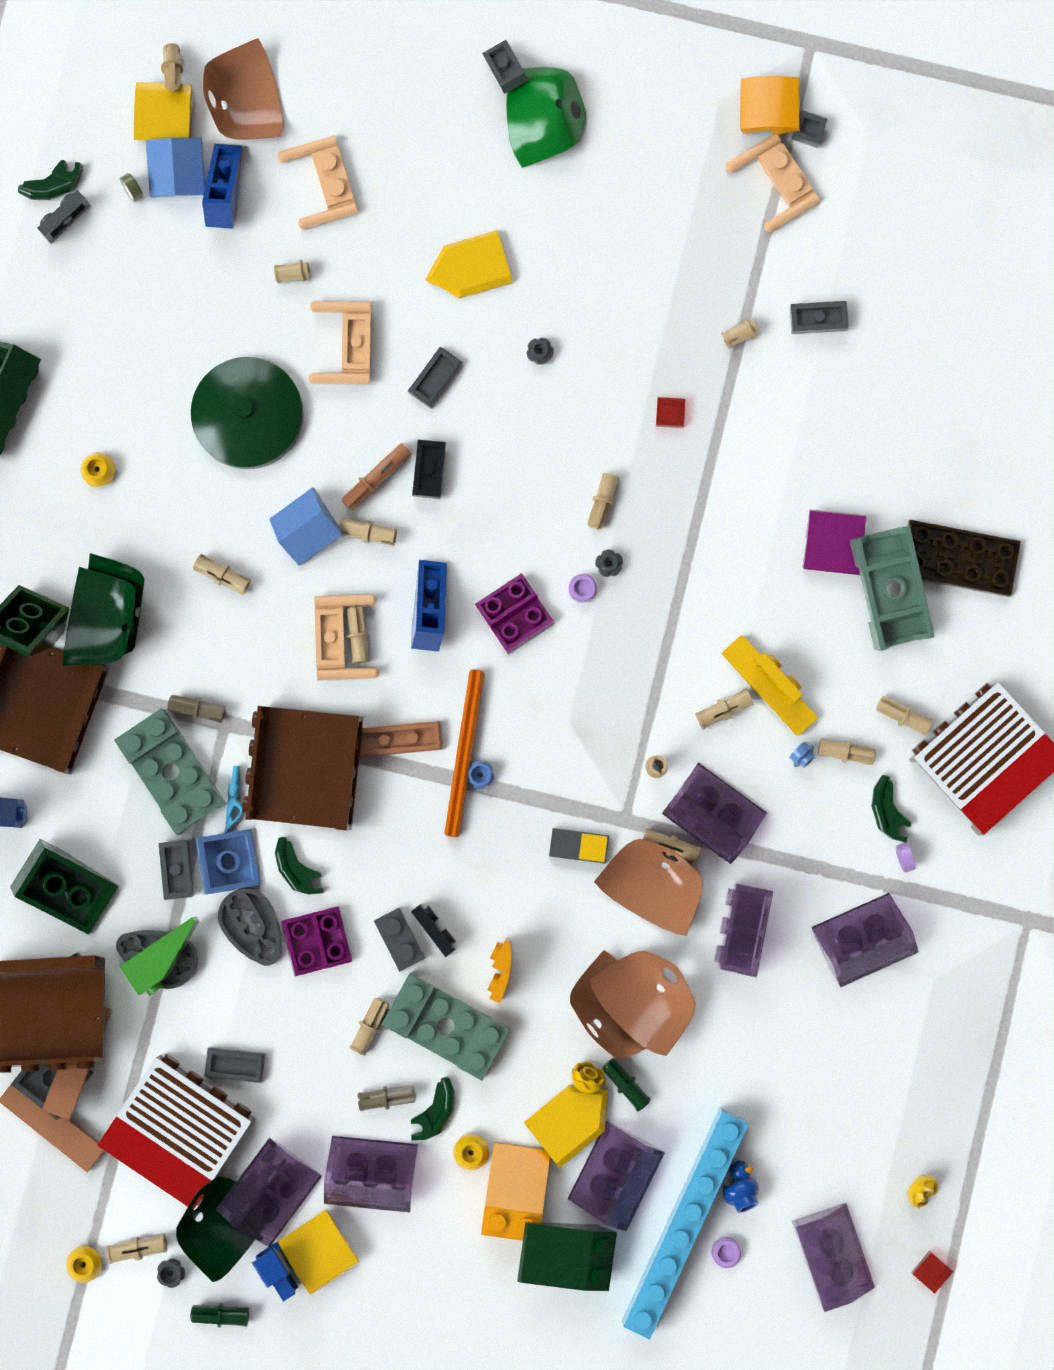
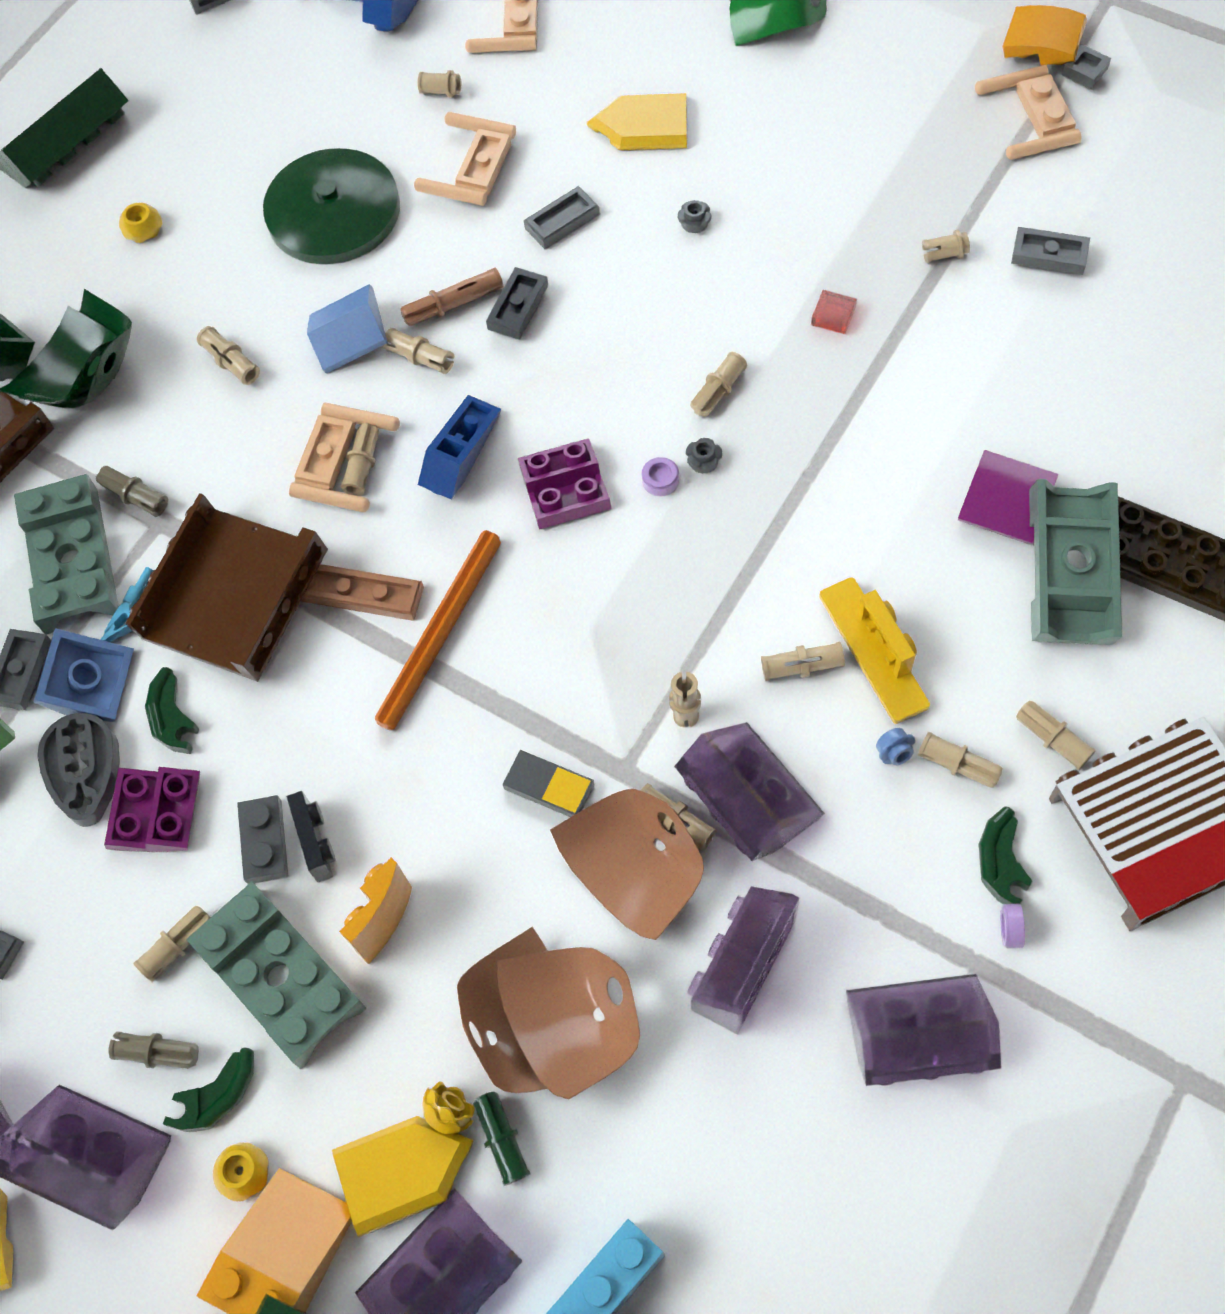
camera: 20 degrees right, 20 degrees down
medium blue plate [468,761,494,789] -> none

